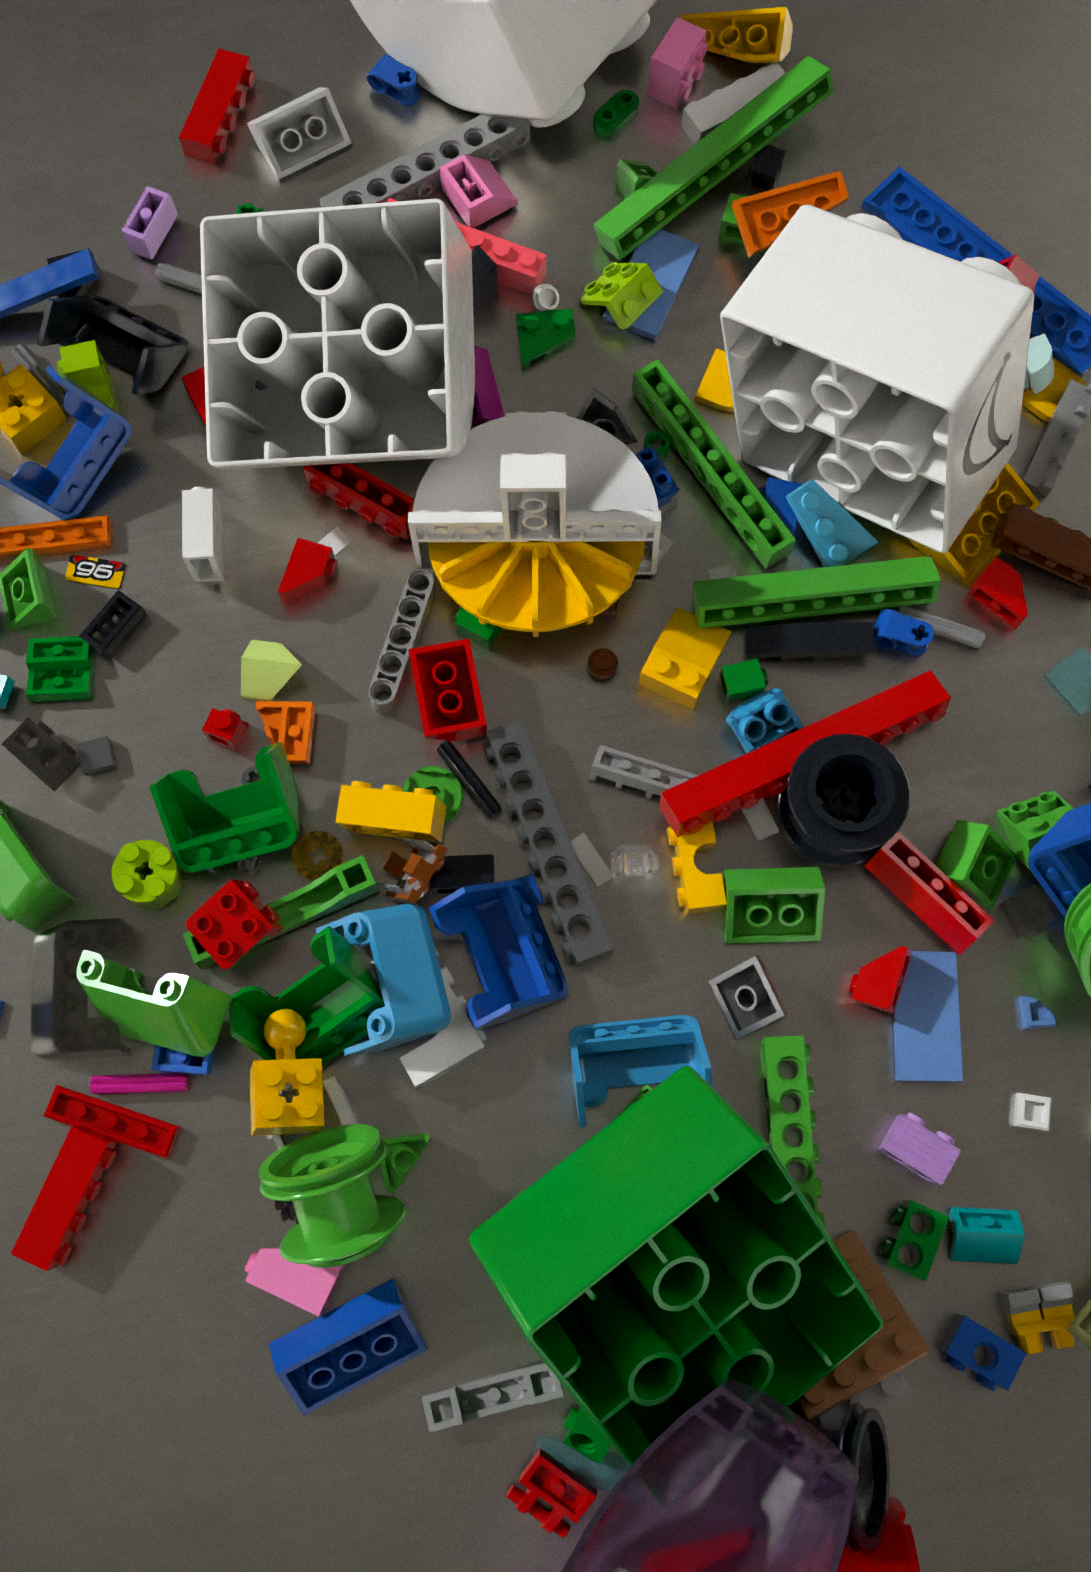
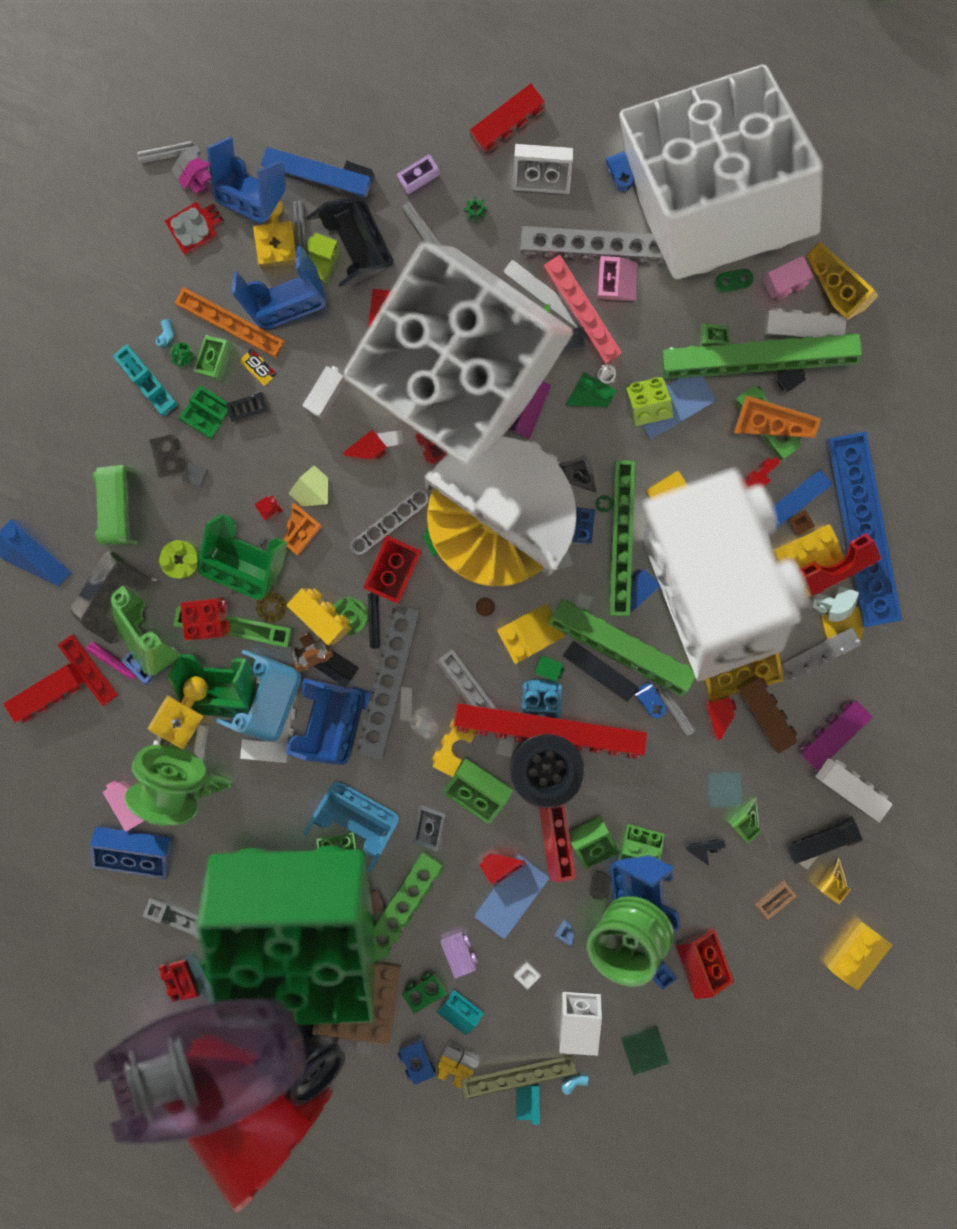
camera: 35 degrees right, 15 degrees up
medium azure wing [785,480,879,567] -> none

